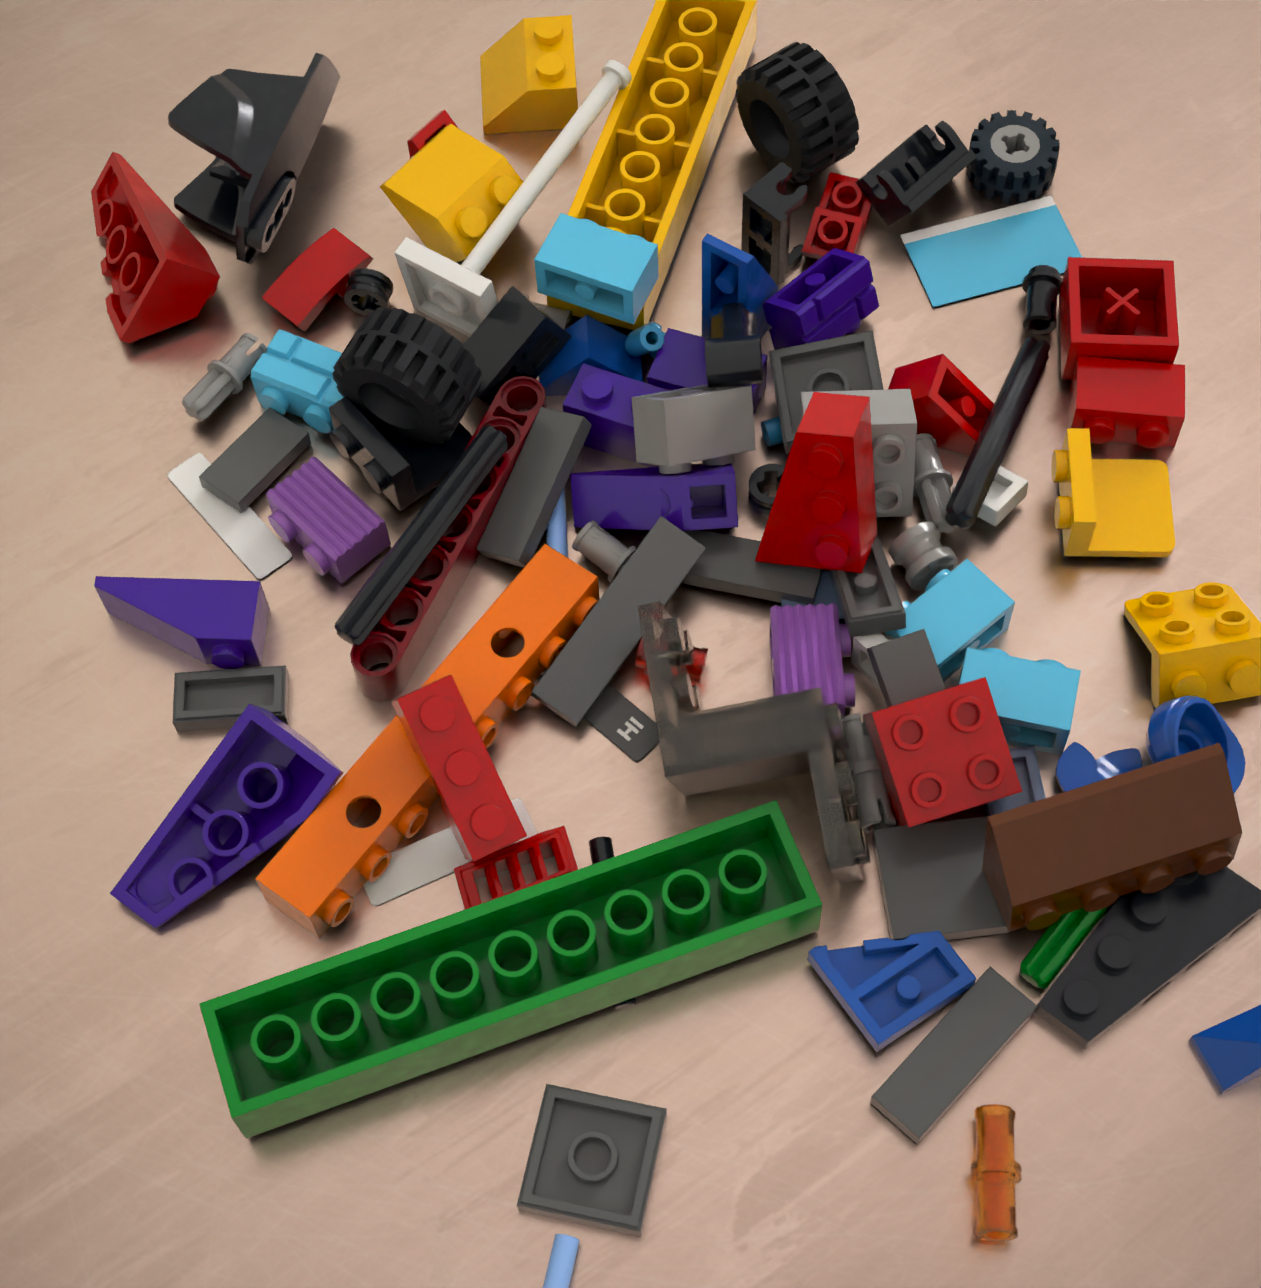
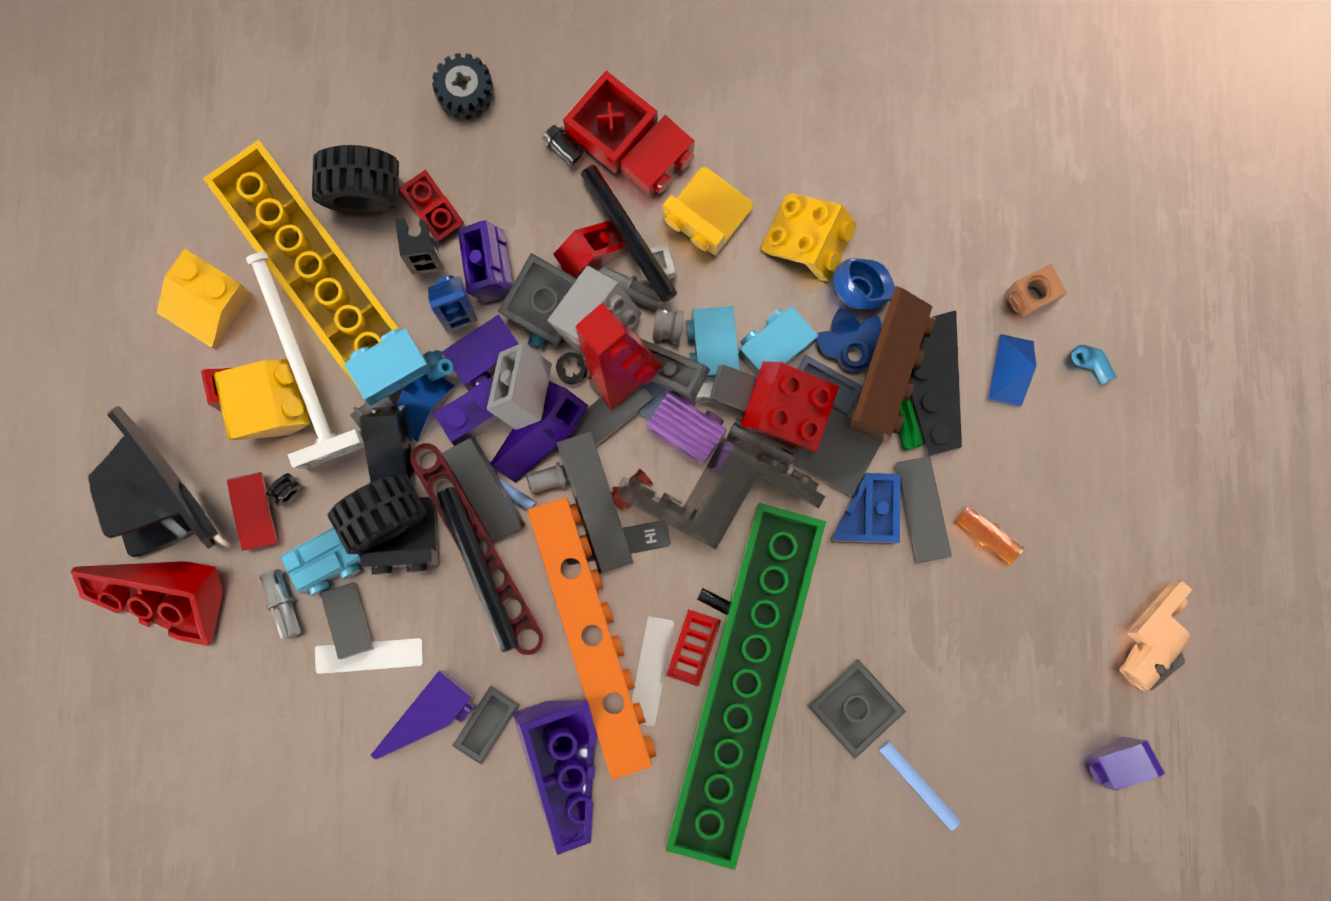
camera: 60 degrees left, 20 degrees up
medium lavender brick [266,457,391,583] -> none
red arch [391,674,527,862] -> none
black piece [705,303,763,388] -> none
black hinge [856,121,977,226] -> none
medium azure sticker [900,196,1083,307] -> none

